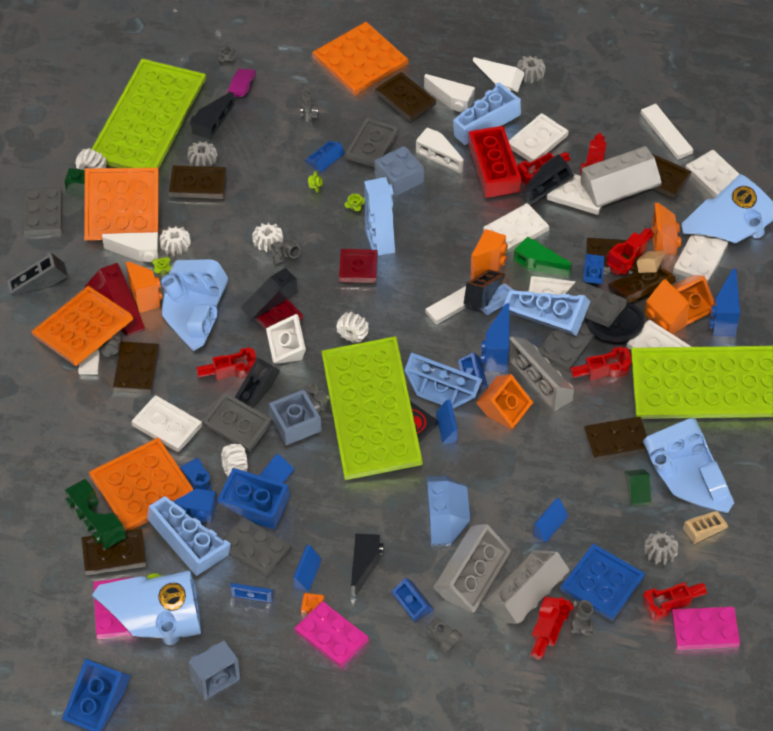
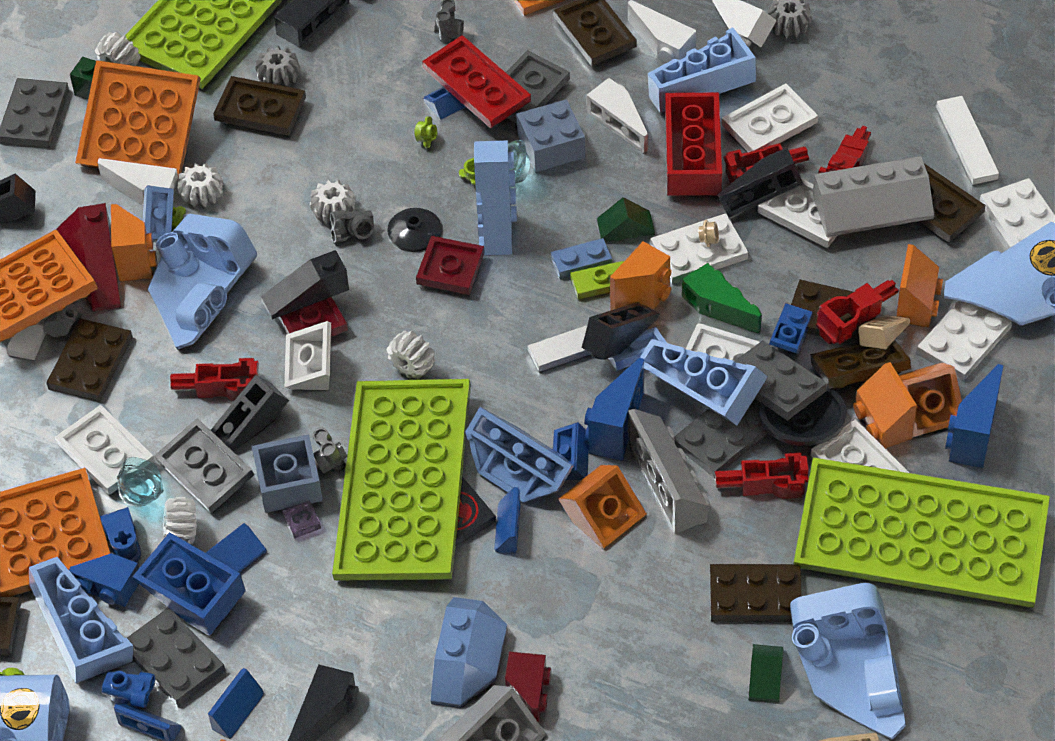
camera: 15 degrees right, 0 degrees up
blue slope [533,498,568,542] -> none
none -> blue plate [102,671,155,708]
none -> clear light blue hat [117,457,164,508]
none -> medium blue plate [143,185,174,242]
none -> clear purple tile [282,501,321,539]
none -> black dish [387,208,442,252]
none -> red plate [422,35,531,128]
none -> dark red slope [505,651,552,723]
none -> medium blue plate [551,238,612,279]
none -> lime plate [570,261,624,299]
none -> dark green slope [596,197,655,242]
none -> tan plate [698,220,719,247]

